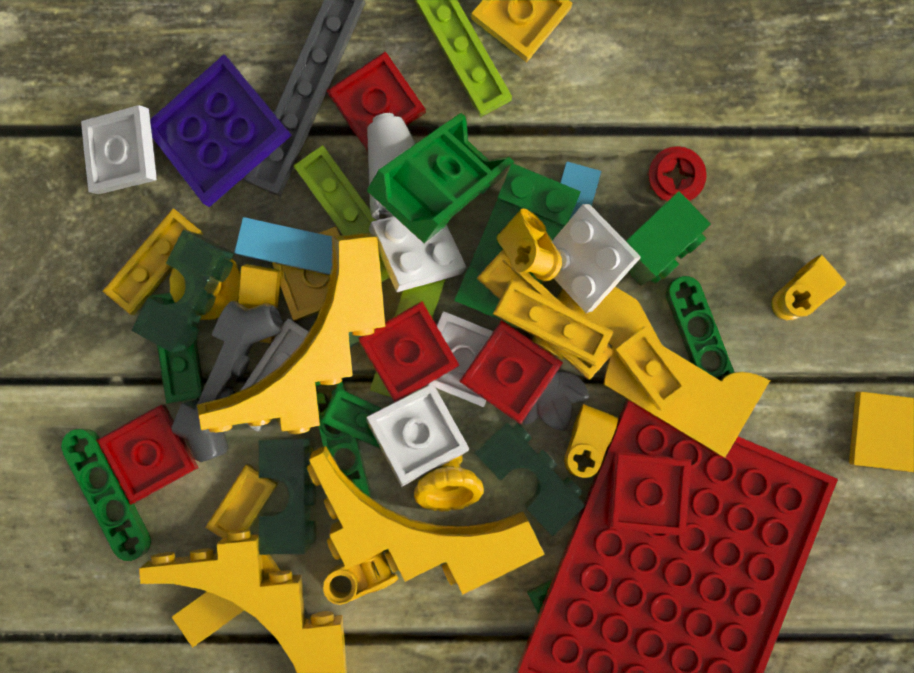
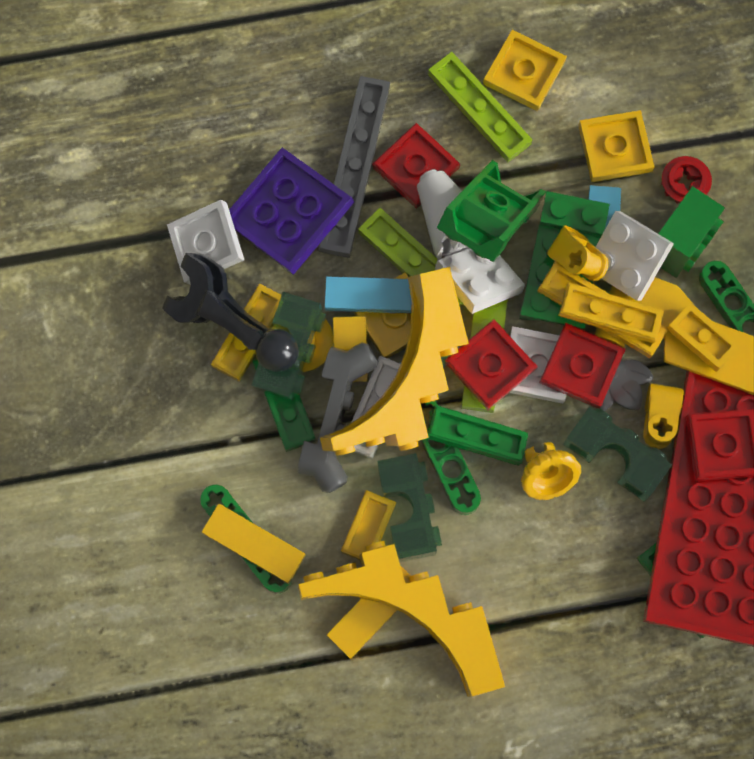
camera: 10 degrees left, 10 degrees down
red tile [96,404,199,505] -> none
yellow arch [307,446,545,595] -> none
yellow piece [323,550,399,605] -> none
white plate [366,384,469,487] -> none
none -> black piece [162,253,299,372]
none -> yellow tile [201,504,306,584]
none -> yellow plate [578,110,655,182]

